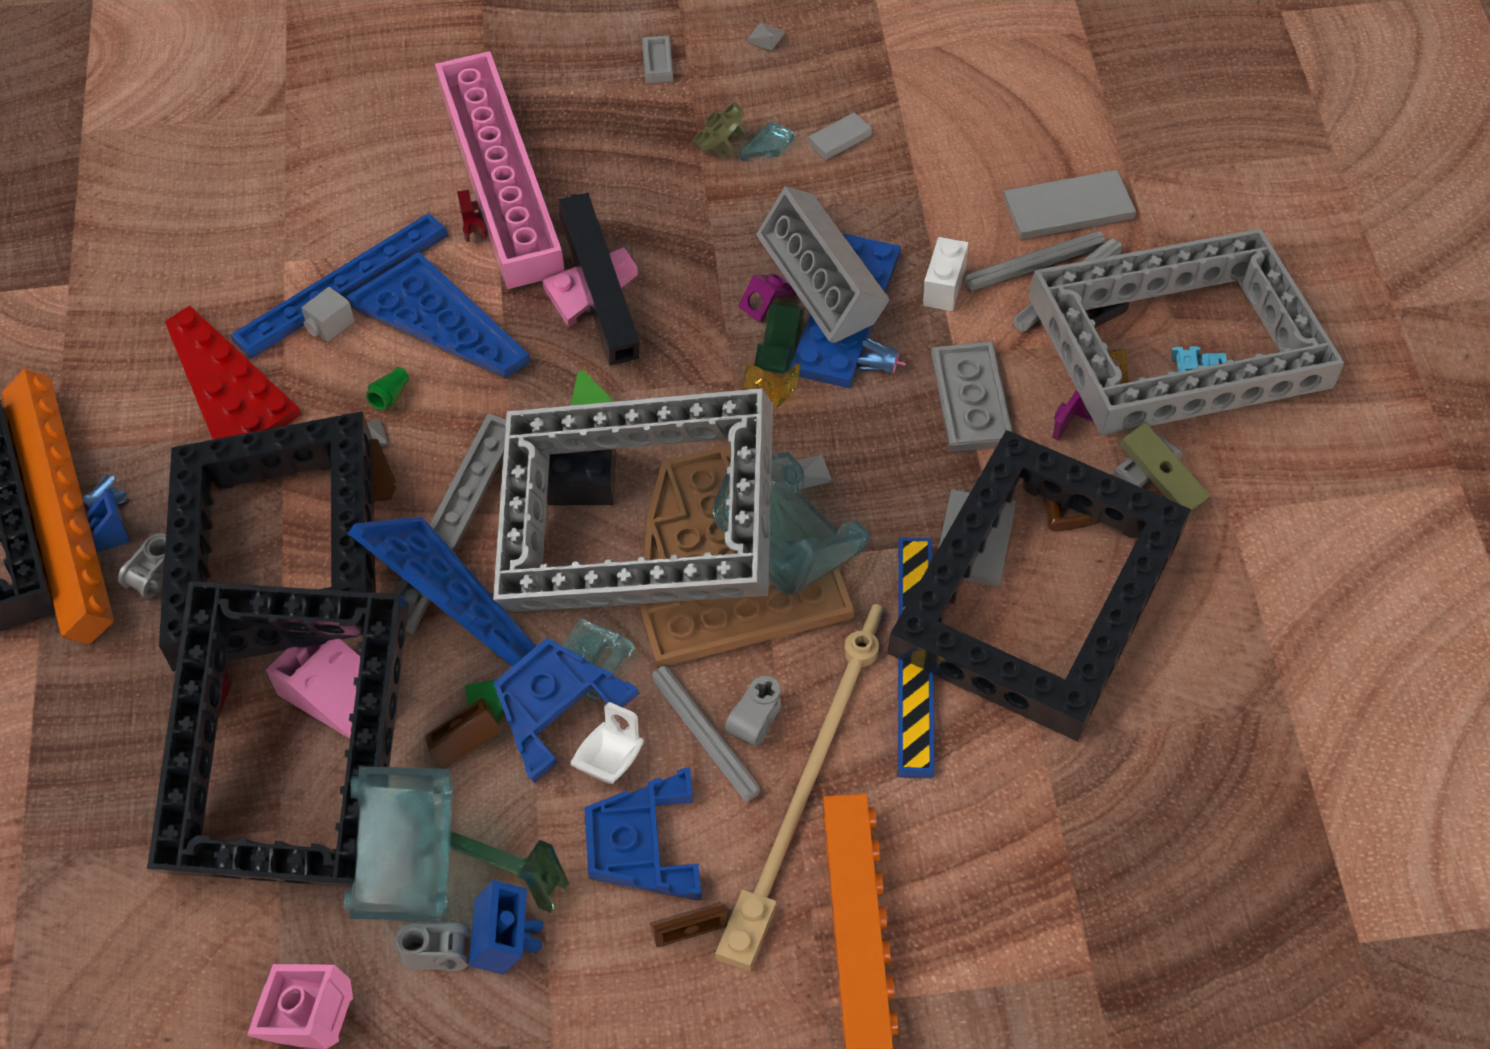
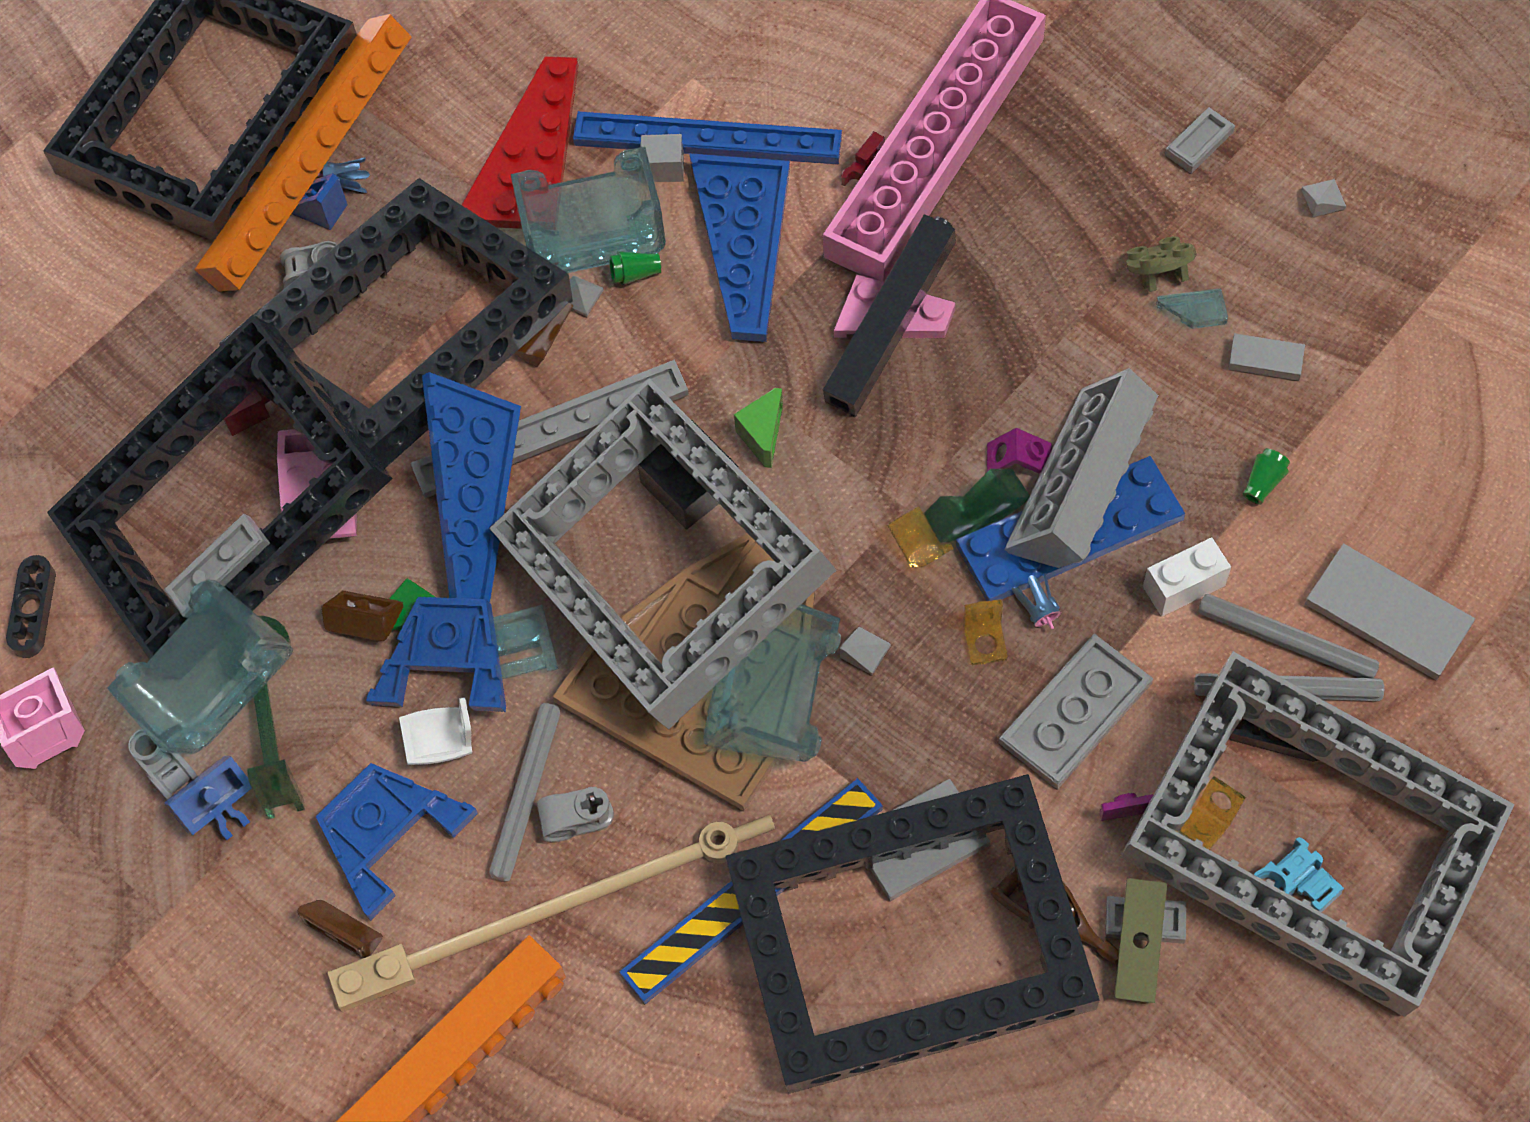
camera: 50 degrees right, 10 degrees up
none -> black beam [6,555,56,658]
none -> light grey tile [164,514,270,619]
none -> clear light blue windscreen [511,147,666,273]
none -> clear yellow bracket [963,599,1008,665]
none -> green cone [1243,448,1290,505]

